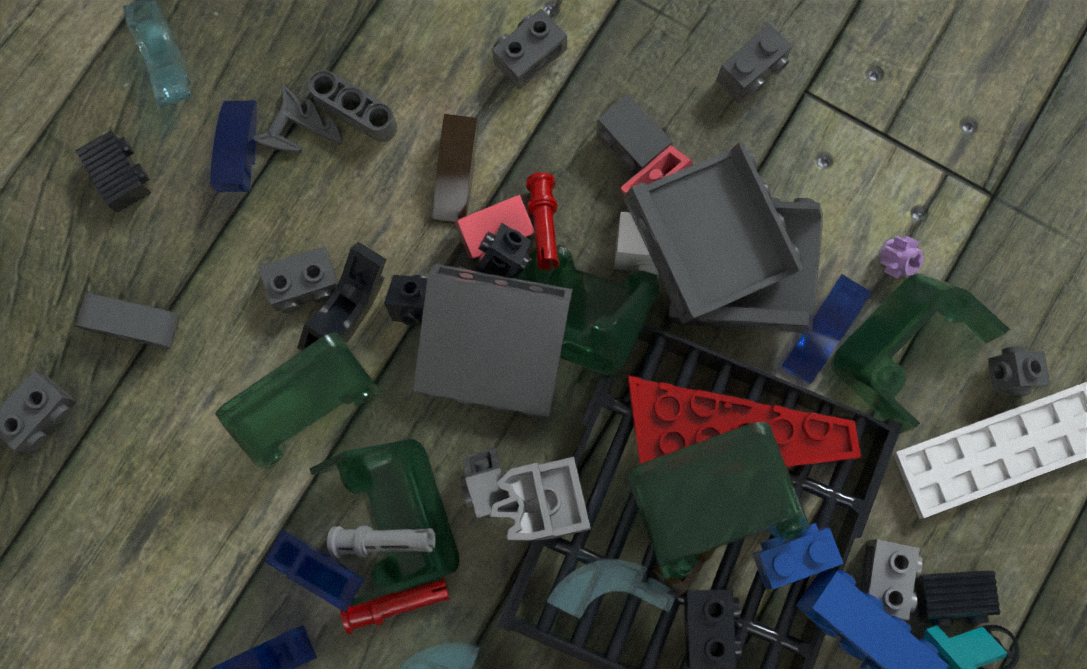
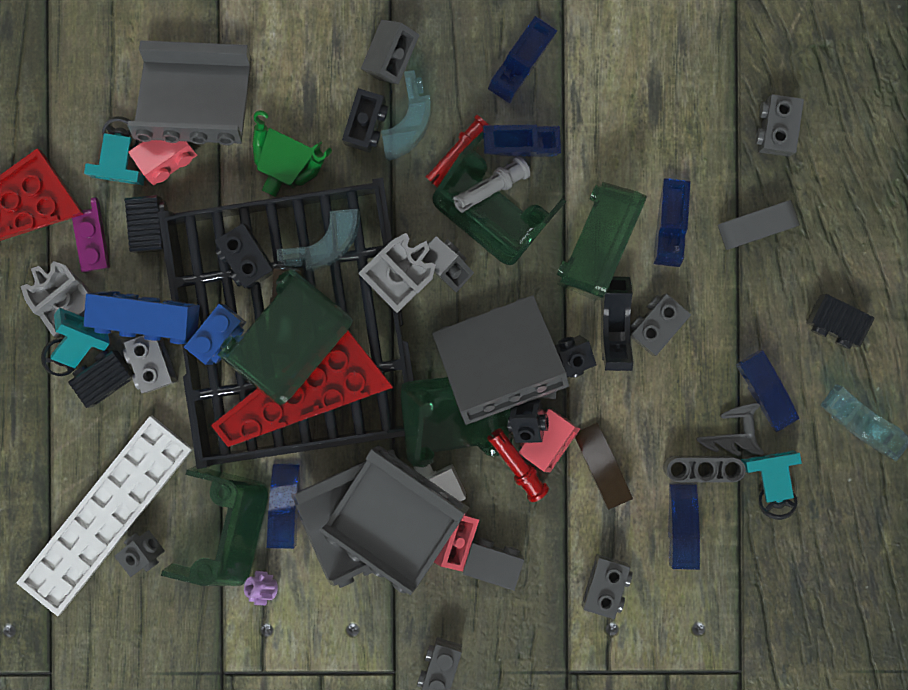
camera: 145 degrees right, 10 degrees up
none -> clear blue slope [653,178,691,267]
none -> clear blue slope [668,484,700,570]
none -> teal piece [741,451,802,520]

